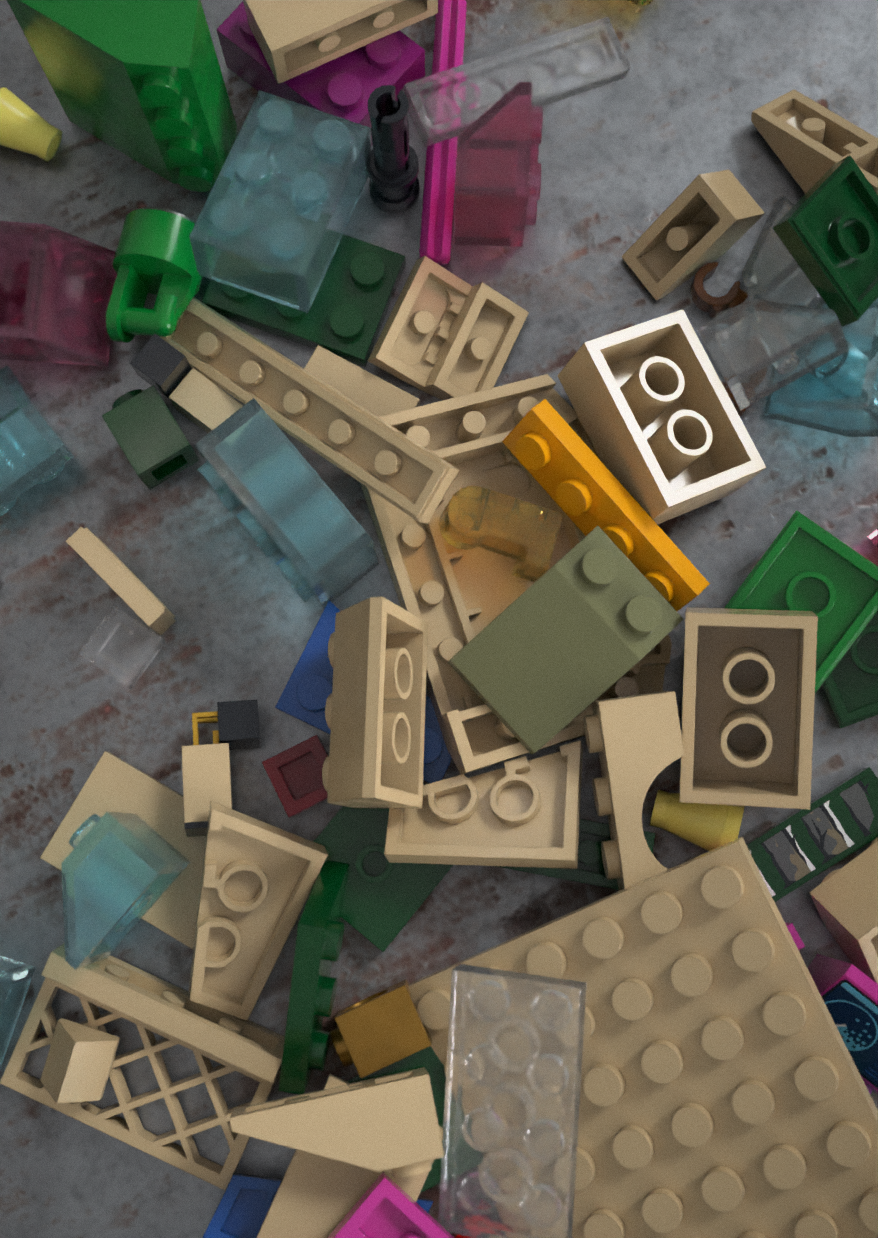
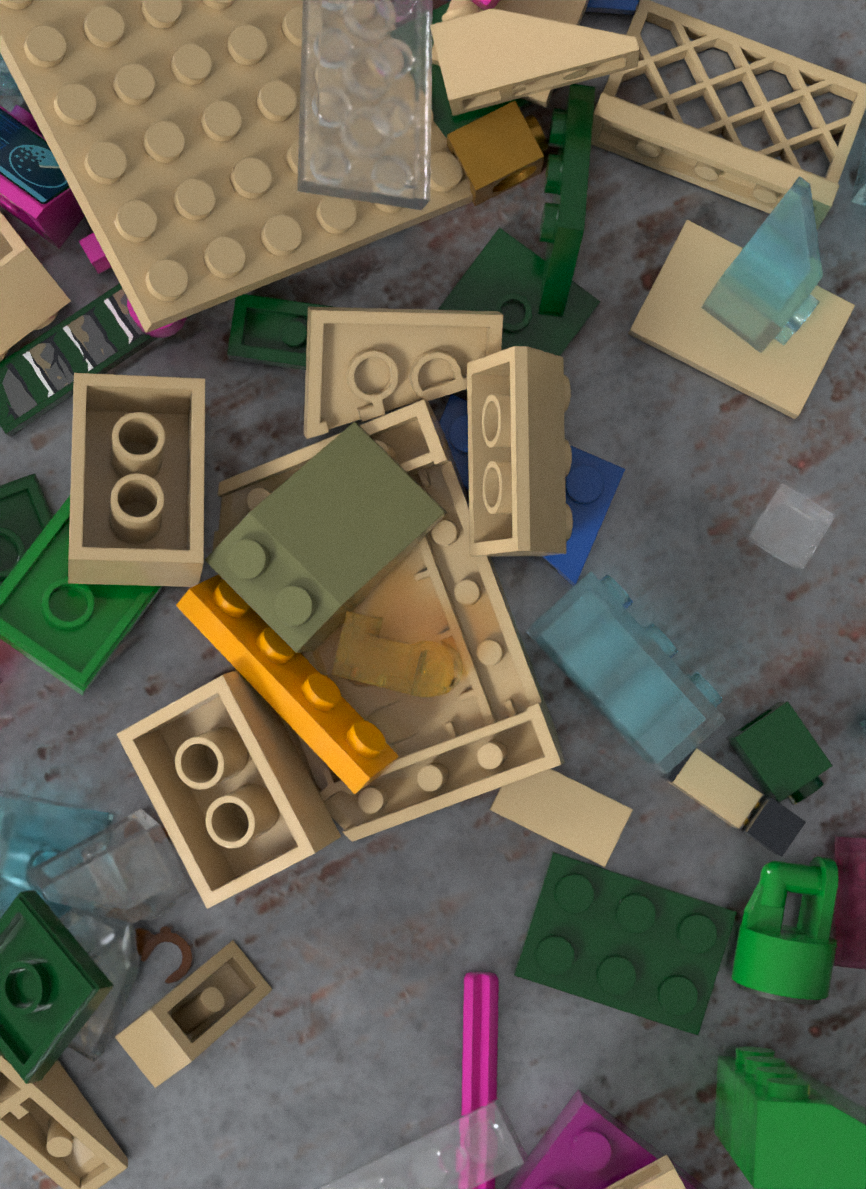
camera: 175 degrees right, 5 degrees up
tan slope [40,1018,121,1104] -> none
tan tile [66,527,176,635] -> none
tan tile [161,297,459,524] -> none
piece [181,700,260,837] -> none
tan wing [188,801,328,1021] -> none
clear light blue brick [189,90,371,313] -> none
dark red plate [262,735,328,818] -> none
black pin [366,85,420,214] -> none
tan slope [368,256,529,400] -> none
clear pink slope [454,81,543,247] -> none
tan arch [584,691,684,891] -> none
light yellow cone [650,790,745,851] -> none

